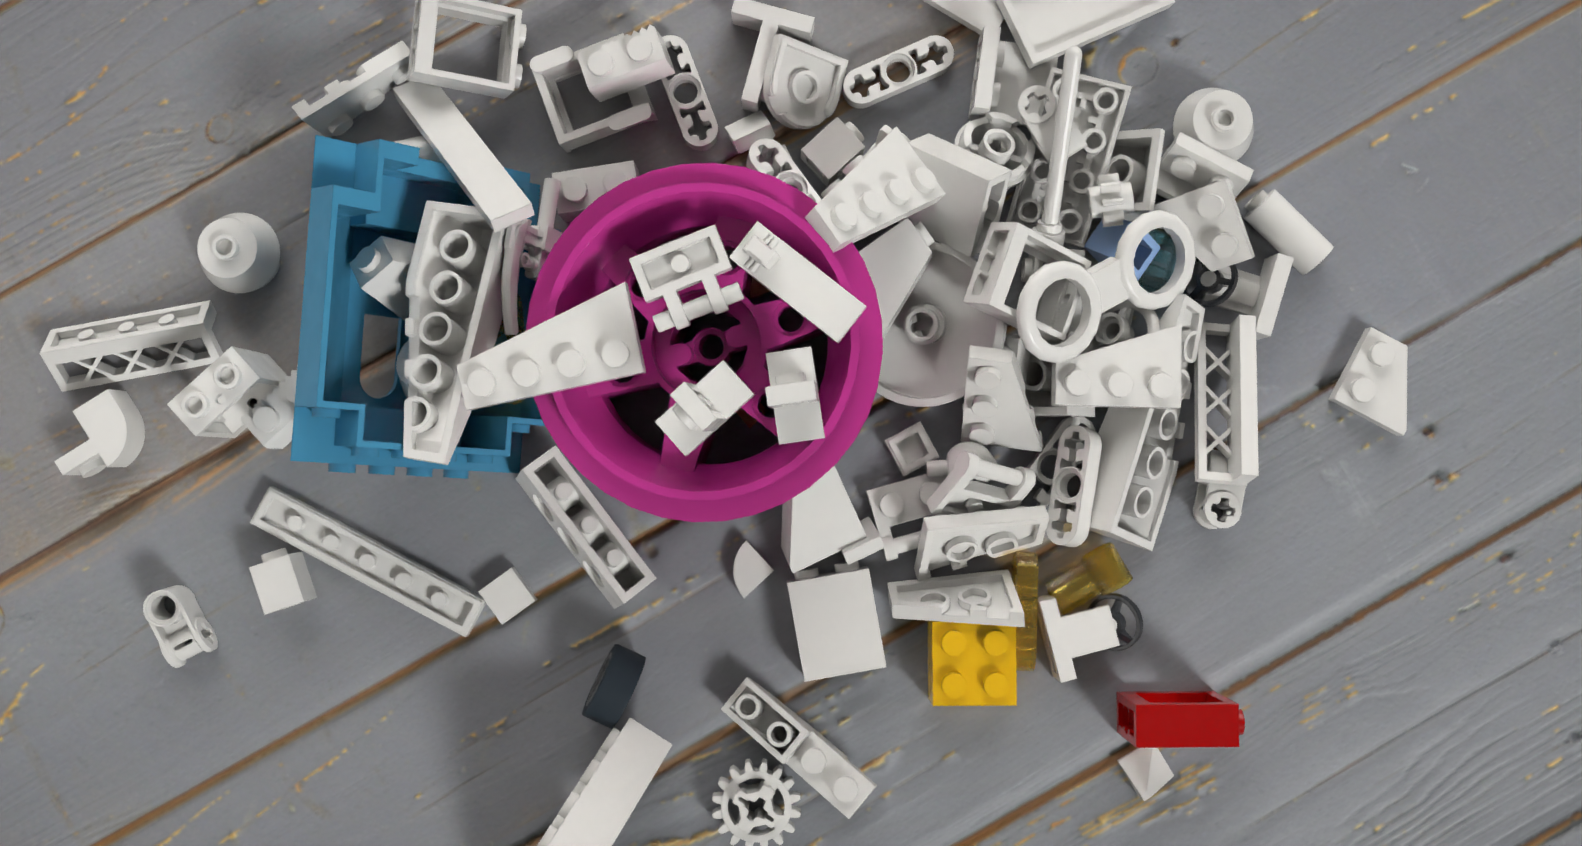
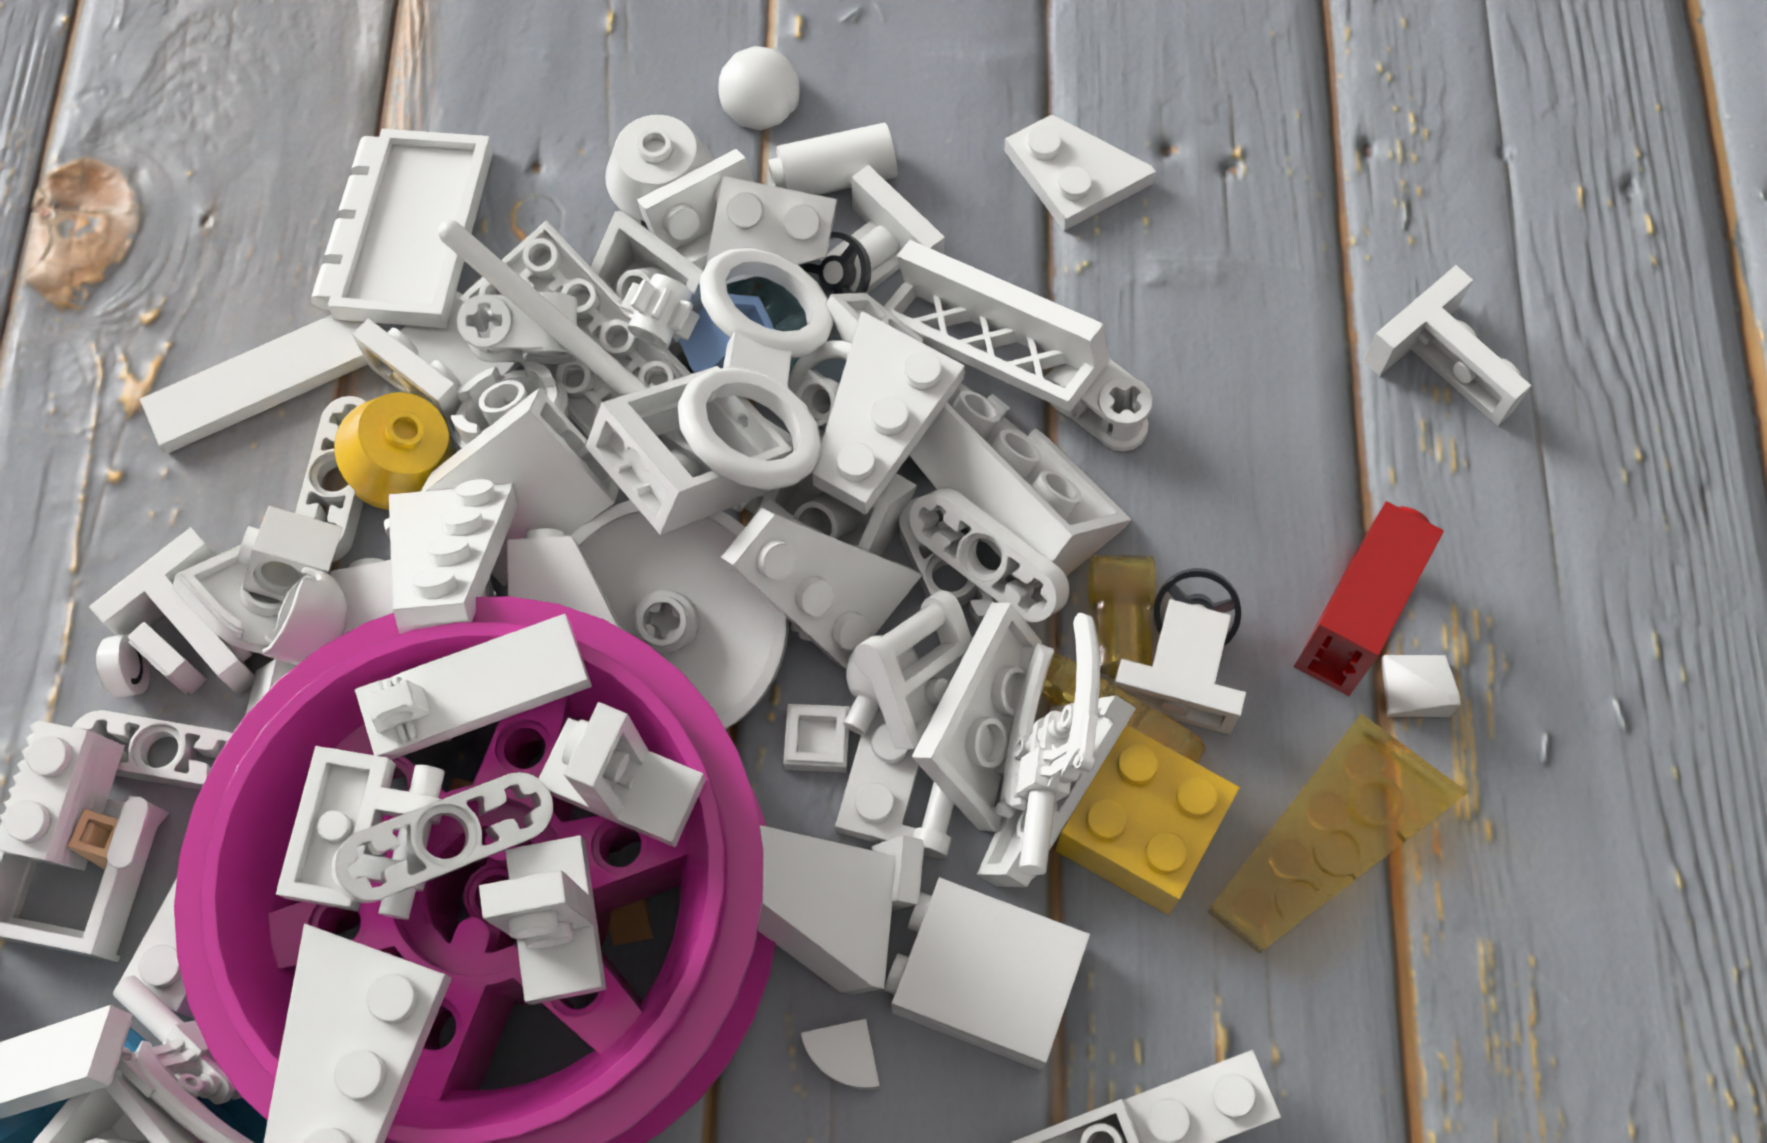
camera: 55 degrees left, 20 degrees down
none -> light nougat piece [67,809,118,870]
none -> white tile [96,633,150,698]
none -> white tile [128,622,207,695]
none -> white brick [237,506,343,601]
none -> white hair [261,567,348,665]
none -> white beam [332,772,553,903]
none -> yellow cone [334,392,456,510]
none -> white hair [718,46,800,131]
none -> white bar [996,613,1100,875]
none -> clear yellow wing [1207,713,1468,954]
none -> white bracket [1363,265,1531,426]

